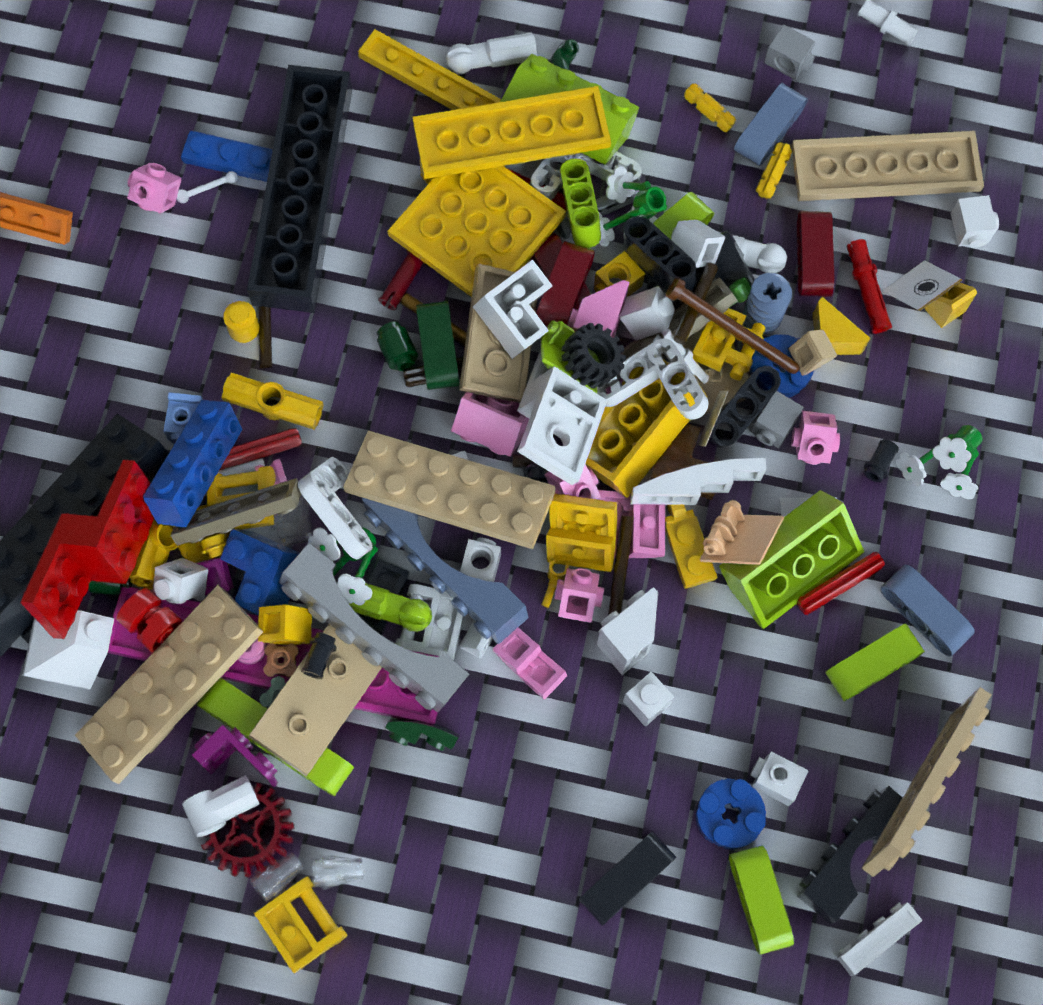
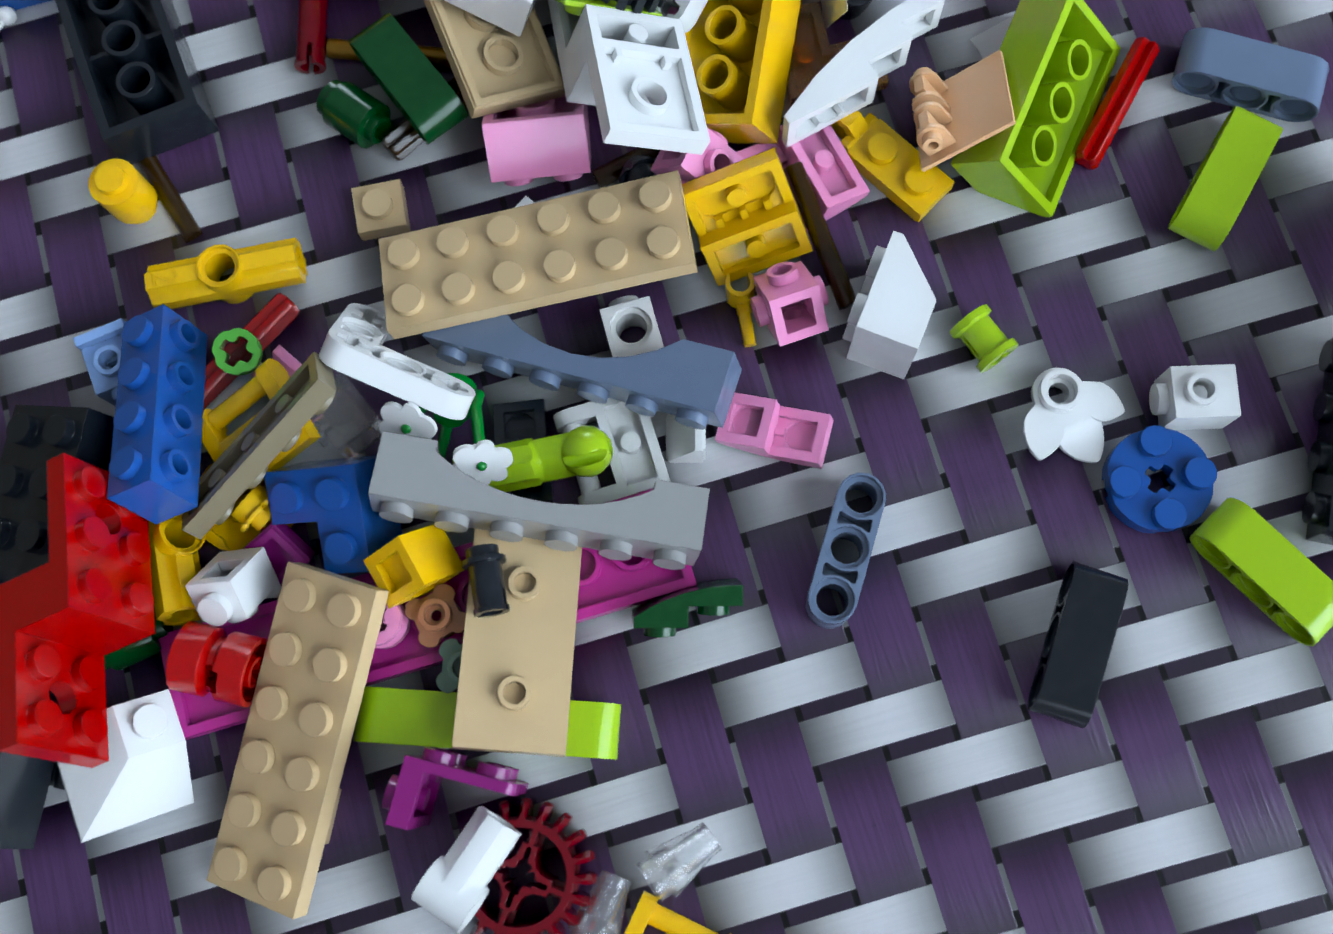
camera: 15 degrees left, 5 degrees up
white brick [623,672,674,727] -> none
none -> bright green bush [212,328,263,376]
none -> tan plate [351,179,411,241]
none -> sand blue beam [805,473,886,629]
none -> lime bush [949,304,1019,373]
none -> white plate [1023,368,1125,463]

